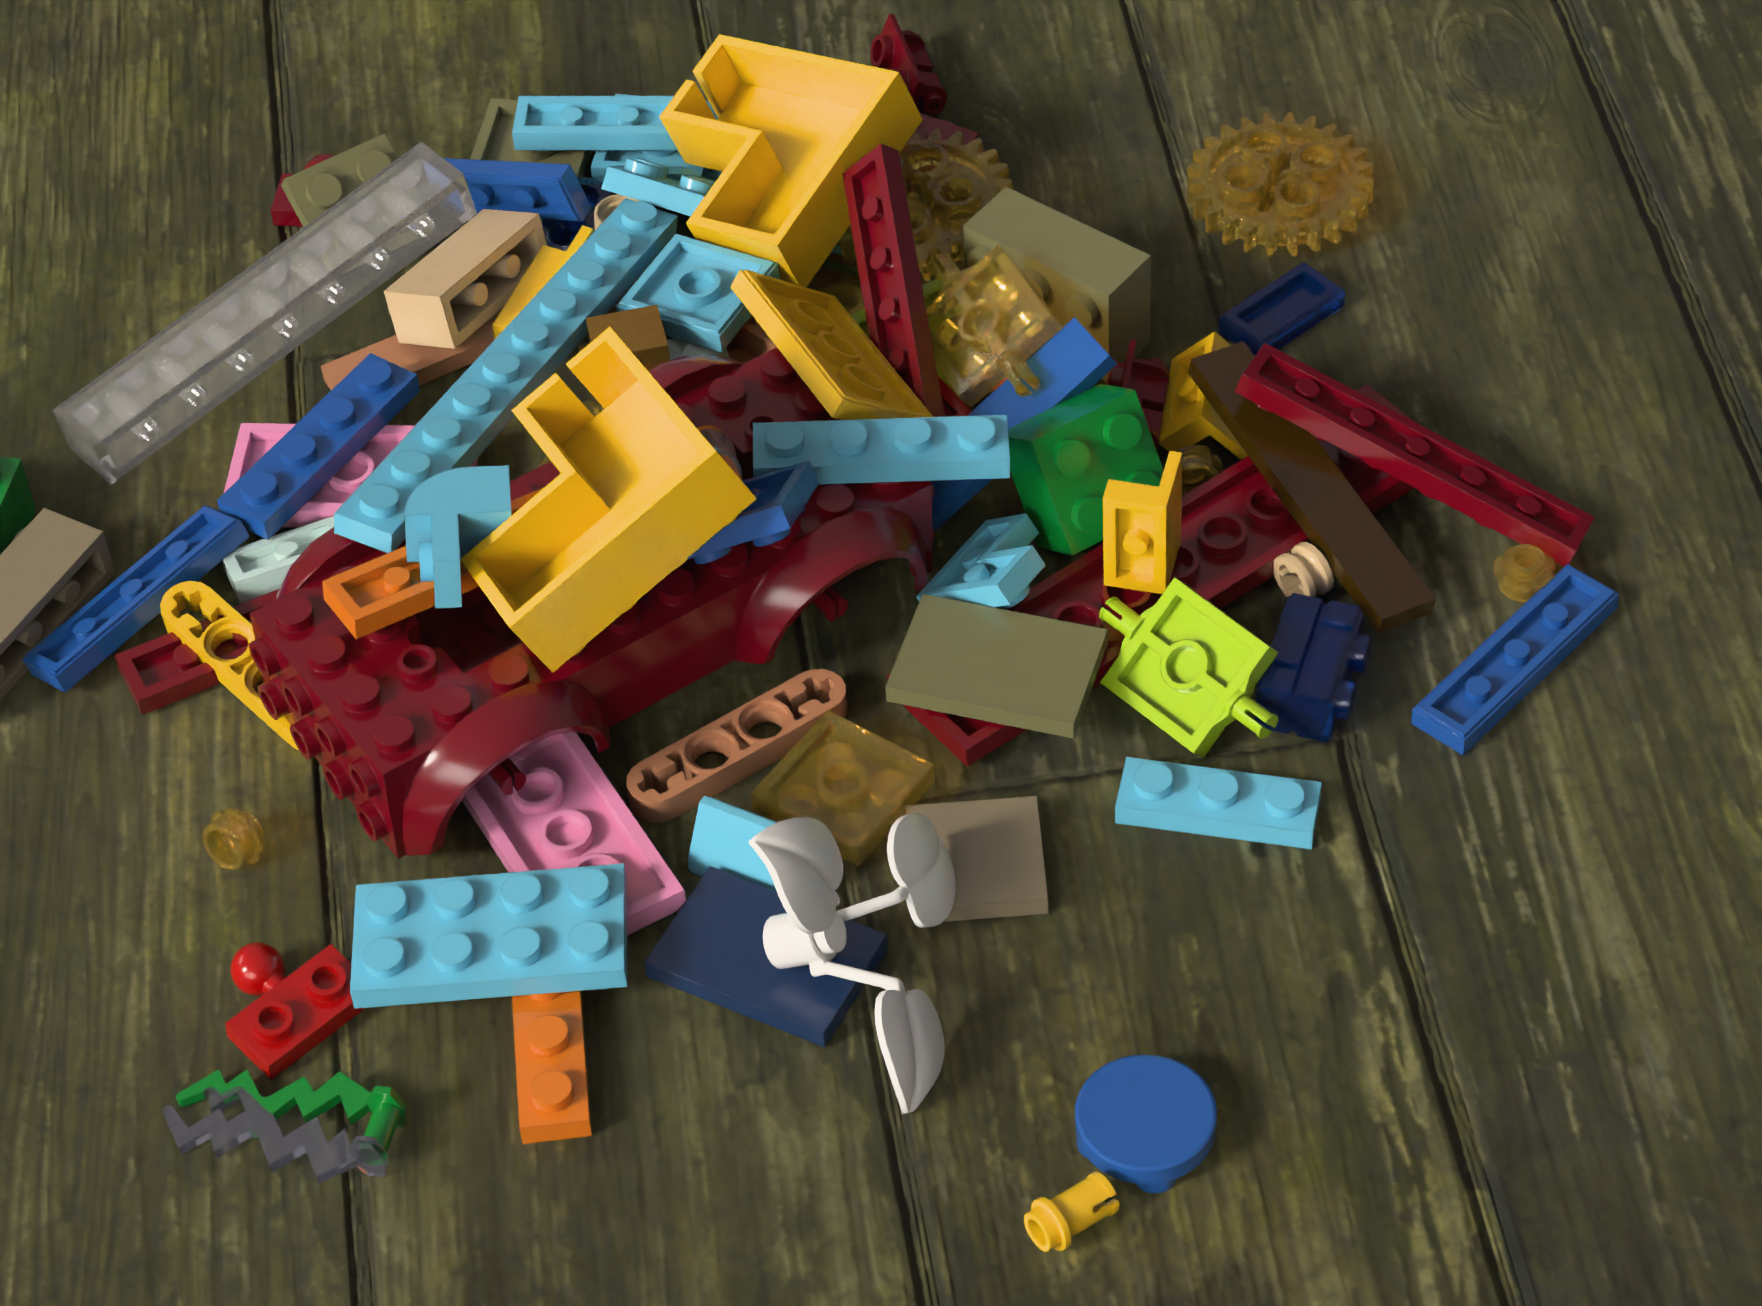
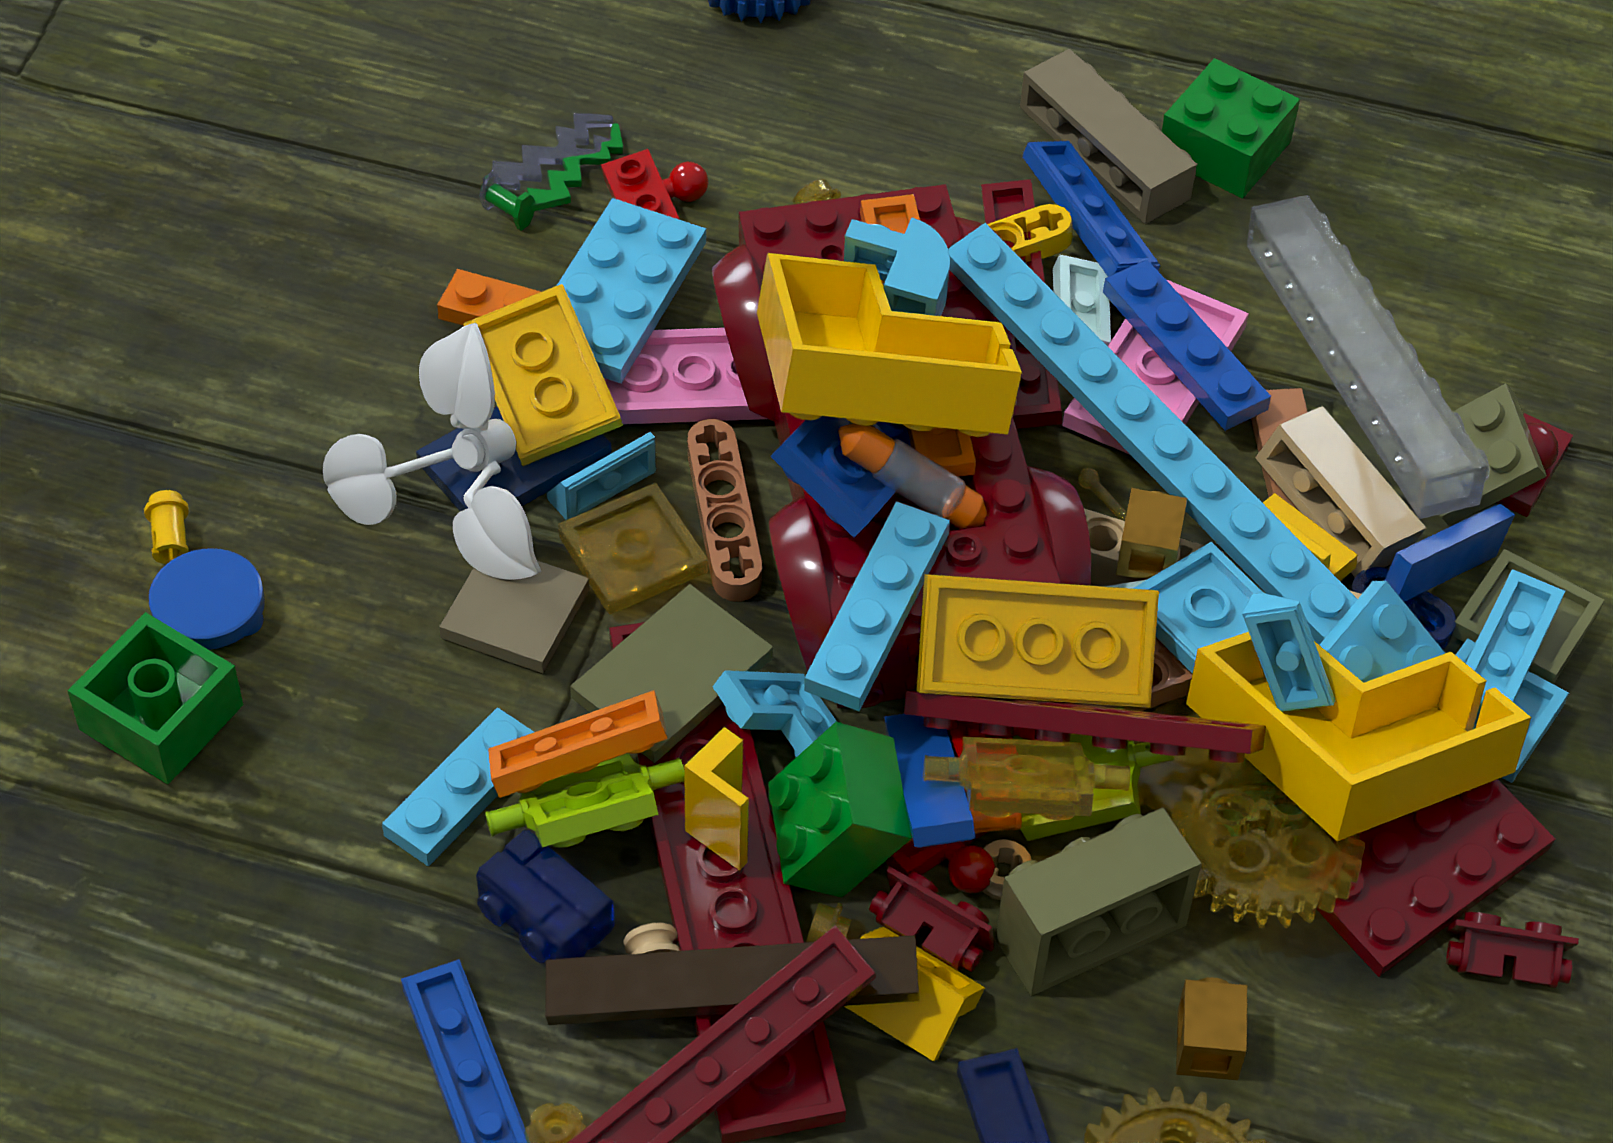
camera: 110 degrees right, 5 degrees up
none -> green brick [67,612,244,785]
none -> yellow tile [463,284,623,466]
none -> orange plate [488,690,668,798]
none -> pearl gold brick [1176,977,1247,1080]
none -> medium azure slope [1242,593,1336,712]

